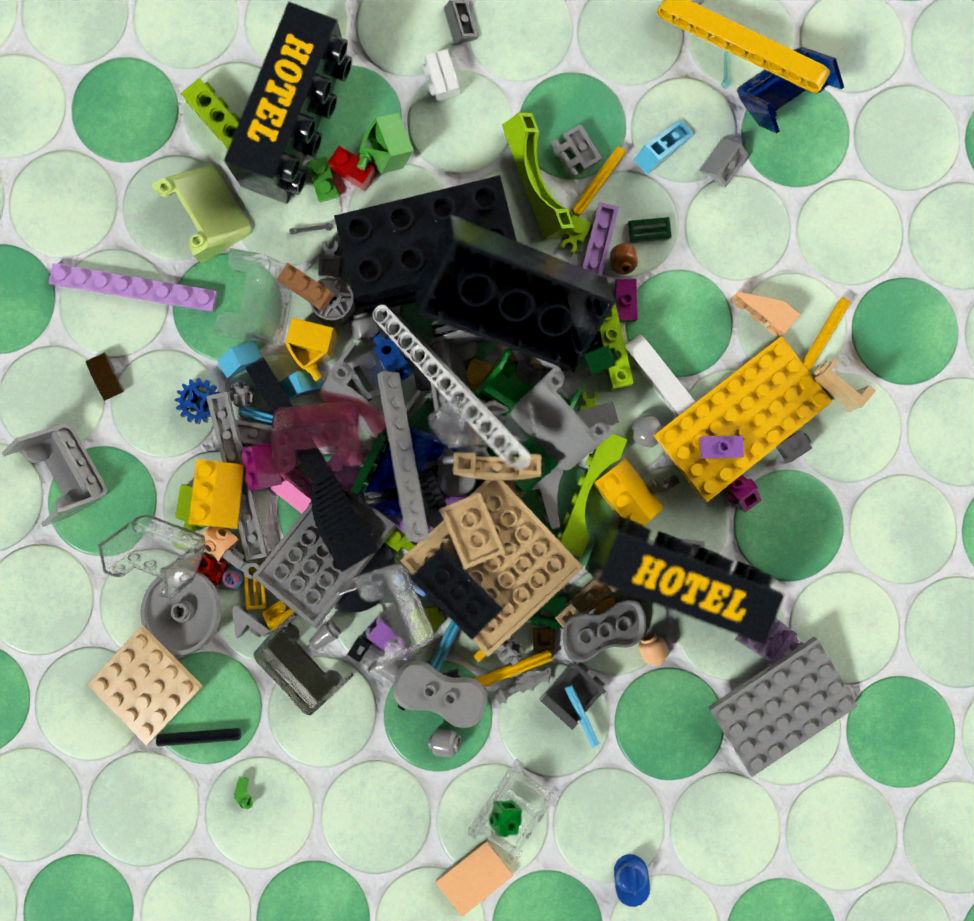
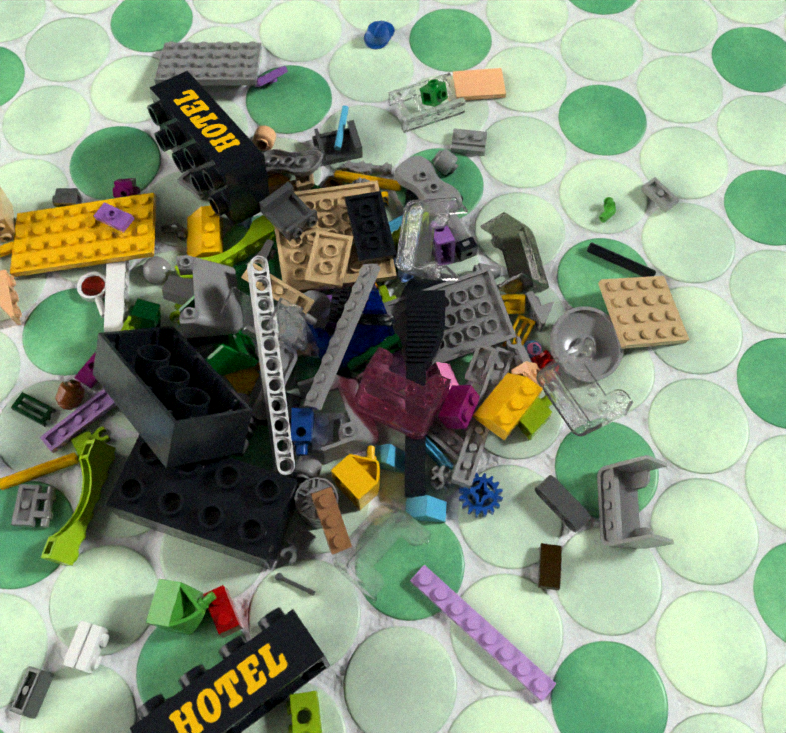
camera: 145 degrees left, 20 degrees down
yellowish green windscreen [151,166,251,263] -> none
bright green plate [306,156,339,203] -> none
none -> piece [77,271,106,318]
none -> medium lavender plate [255,66,288,87]
none -> dark grey panel [259,182,318,242]
none -> light grey plate [451,128,487,156]
none -> light grey plate [464,342,496,385]
none -> dark grey beam [534,475,591,532]
none -> light grey plate [641,177,679,213]

